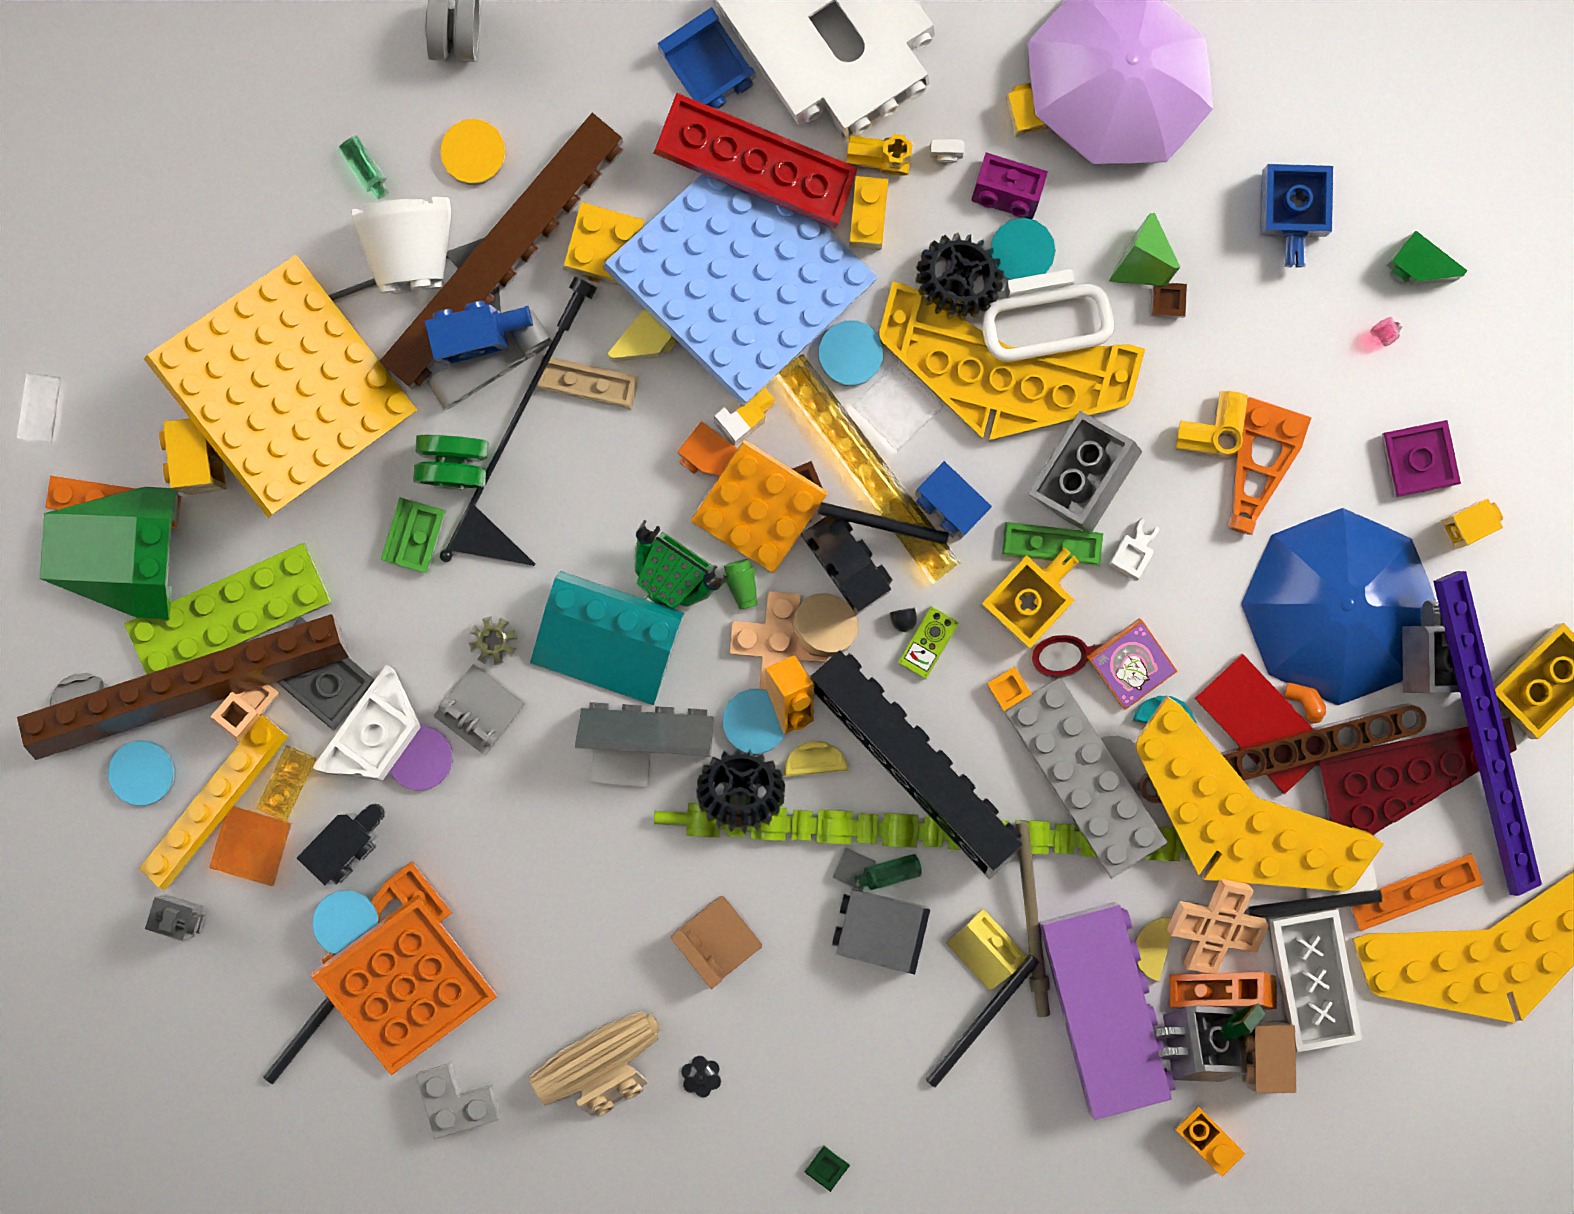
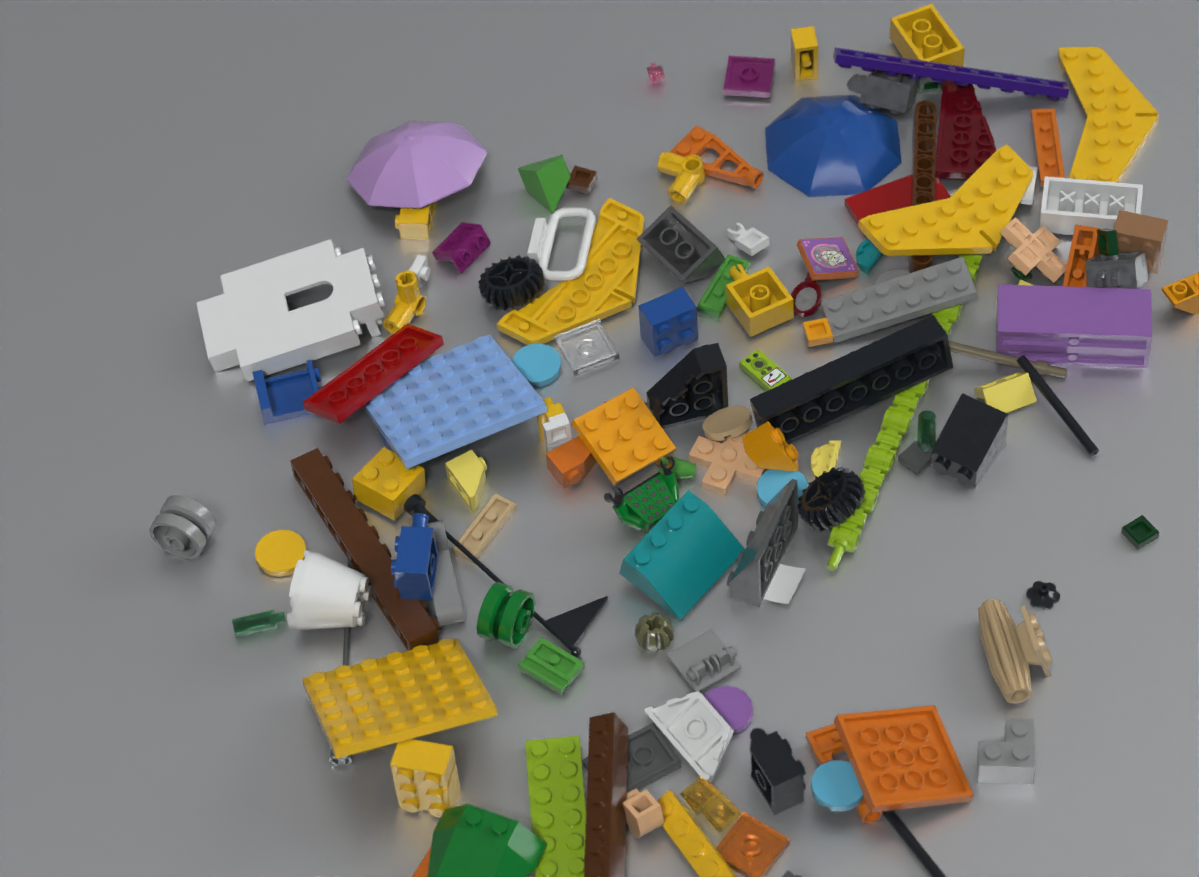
camera: 65 degrees left, 35 degrees down
medium nougat bracket [670,896,762,989] -> none
clear yellow plate [776,354,961,584] -> none
black bar [818,502,949,545] -> none
yellow brick [849,176,889,250] -> none
black hinge [889,608,917,632] -> none
teal tile [990,218,1056,280] -> none
black piece [1249,889,1383,918] -> none
blue brick [1261,164,1333,268] -> none
orange arm [1284,682,1326,723] -> none
green slope [1386,231,1468,285] -> none

